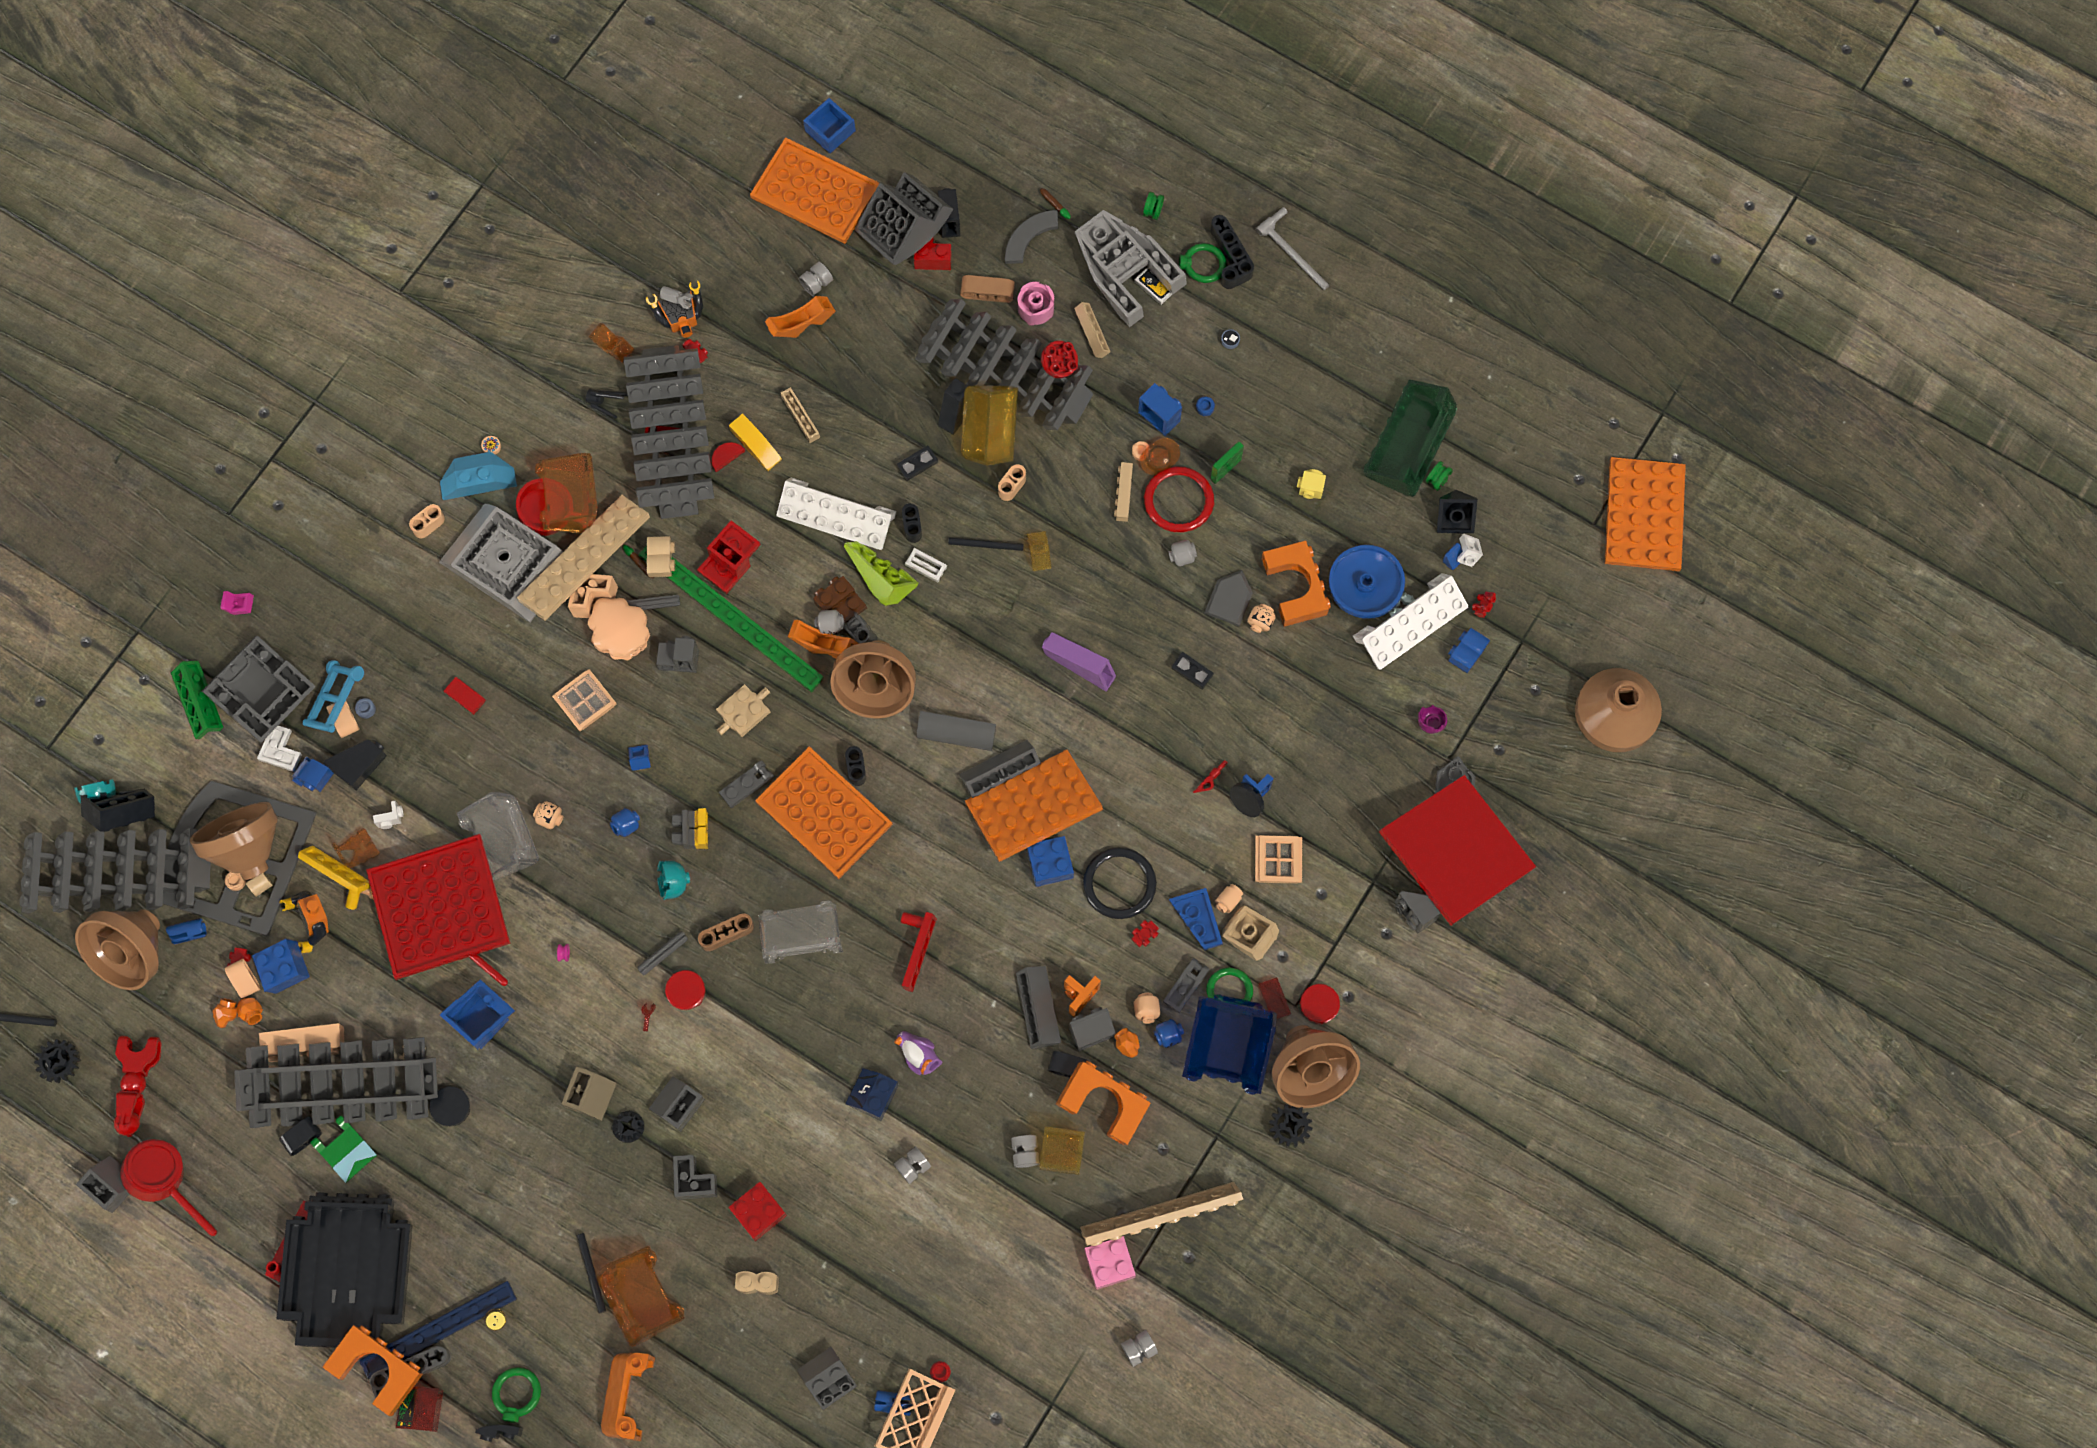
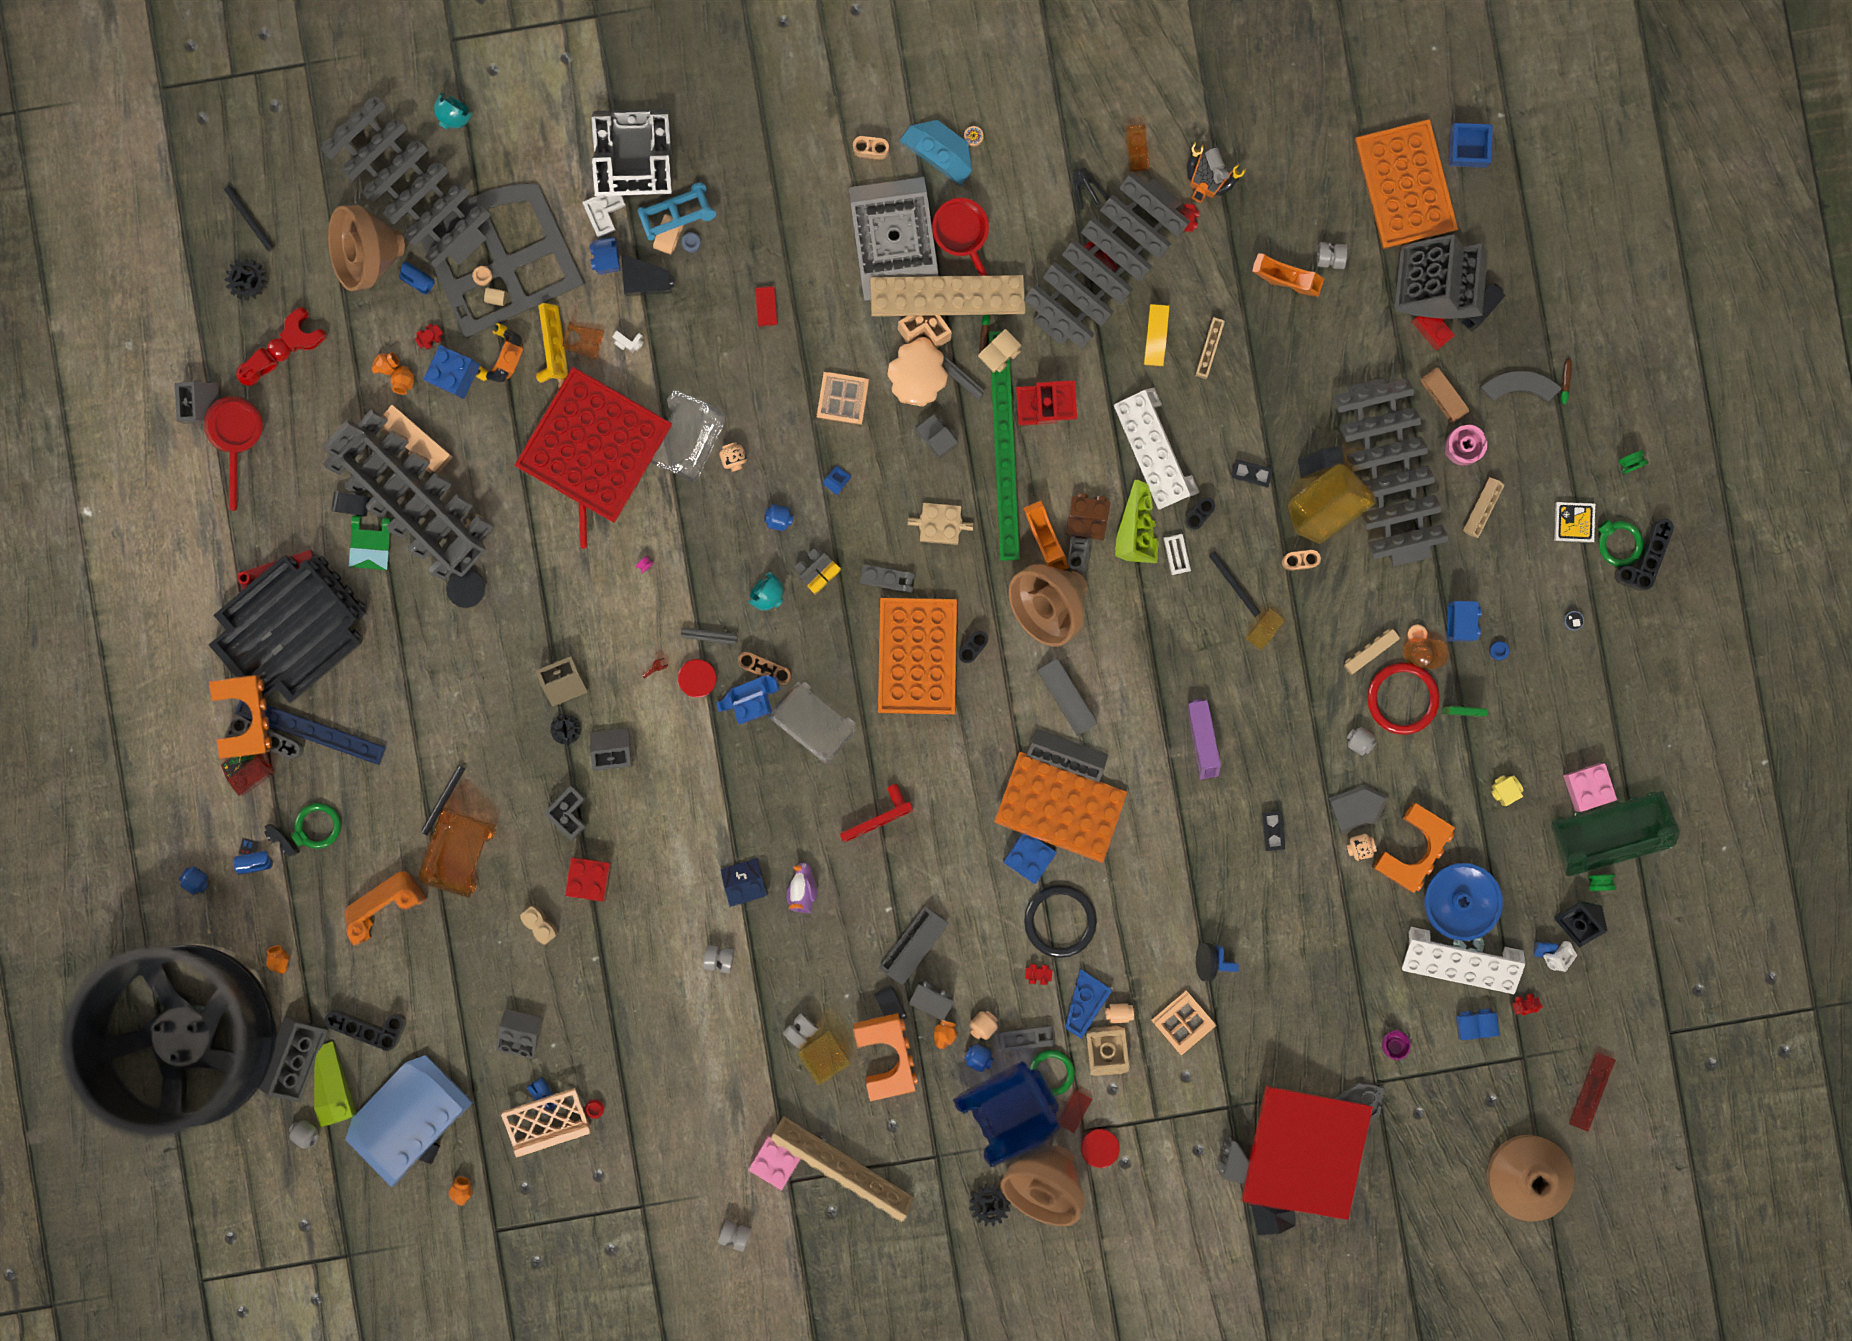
camera: 45 degrees right, 15 degrees up
black wedge [81,788,155,832] -> none
green fence [171,661,224,739] -> none
medium nougat cone [190,802,278,880] -> none
dark pink bracket [221,591,254,615] -> none
light nougat beam [224,959,261,999] -> none
blue piece [440,979,515,1050] -> none
light yellow tile [485,1309,506,1331] -> none
clear orange windscreen [535,453,597,533] -> none
red tile [712,442,745,472] -> none
light grey head [814,610,844,634] -> none
red tile [1041,341,1078,378] -> none
orange bracket [1064,975,1101,1017] -> none
light grey wedge [1075,210,1187,327] -> none
red hand [1193,760,1227,793] -> none
light grey bar [1255,207,1329,290] -> none
orange plate [1605,457,1686,571] -> none
none -> blue plate [716,676,781,724]
none -> black slope [1250,1203,1296,1235]
none -> bright pink piece [1563,763,1617,812]
none -> clear red tile [1569,1052,1616,1132]

